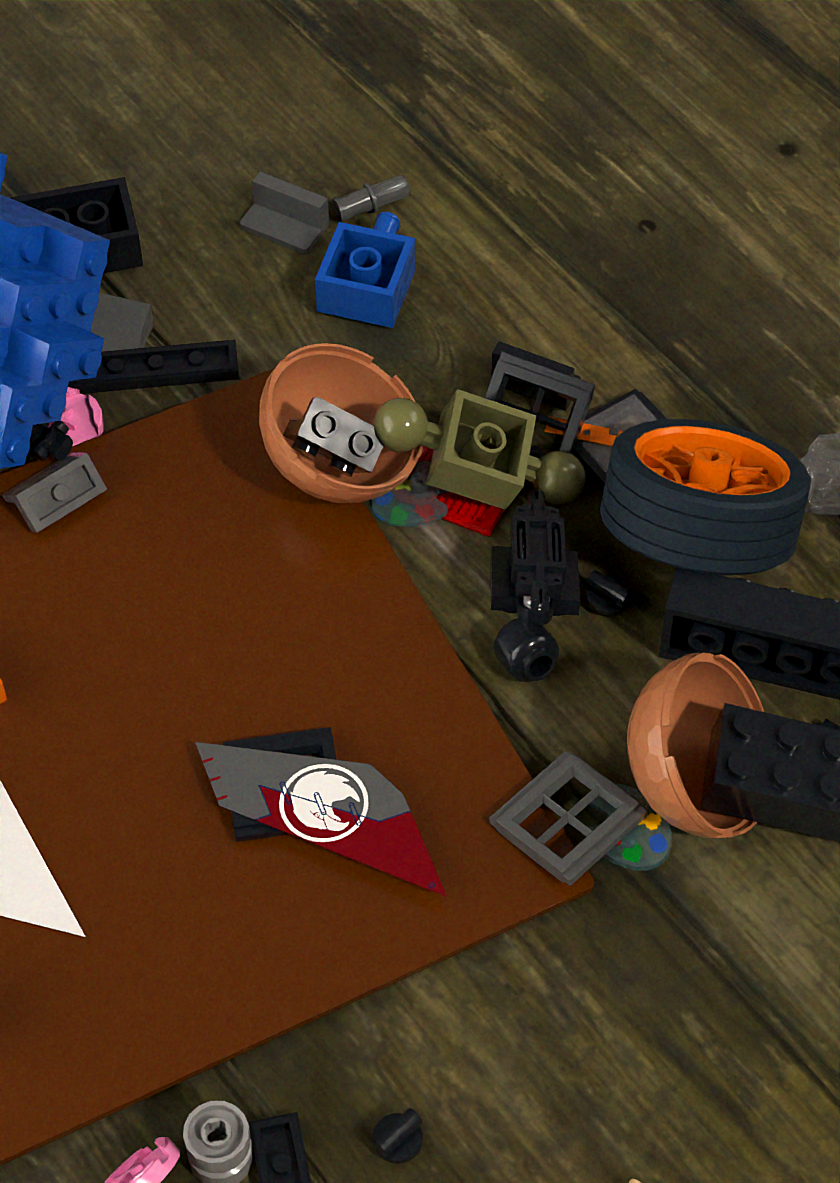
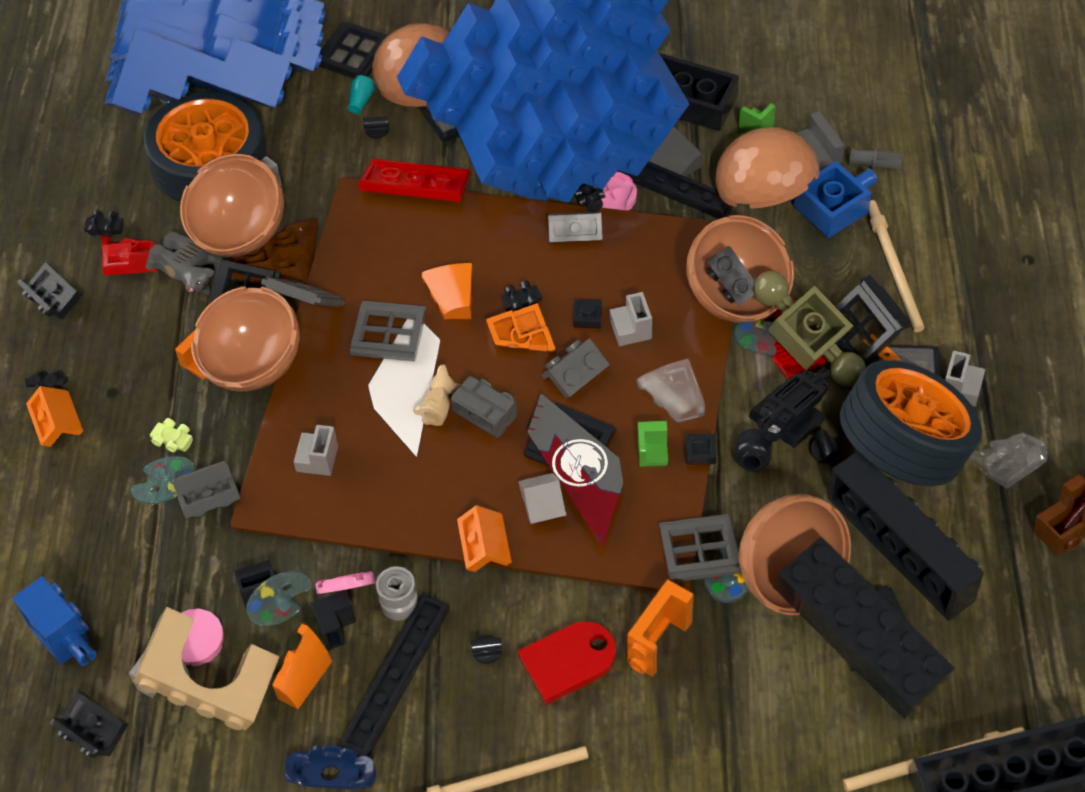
camera: 40 degrees right, 0 degrees up
none -> tan animal [413,365,462,426]
none -> dark grey brick [451,376,517,438]
none -> orange panel [457,505,512,572]
none -> orange slope [486,303,556,352]
none -> black piece [501,281,542,312]
none -> red tile [517,622,616,705]
none -> light grey piece [518,473,566,524]
none -> dark grey bracket [541,338,610,399]
none -> black plate [573,299,602,329]
none -> light grey piece [610,292,652,346]
none -> orange panel [627,579,694,677]
none -> clear slope [637,359,705,422]
none -> bright green panel [638,421,668,467]
none -> black plate [686,434,716,465]
none -> nougat piece [715,127,820,209]
none -> bright green panel [739,104,776,133]
none -> tan bar [868,200,925,332]
none -> light grey piece [945,350,985,407]

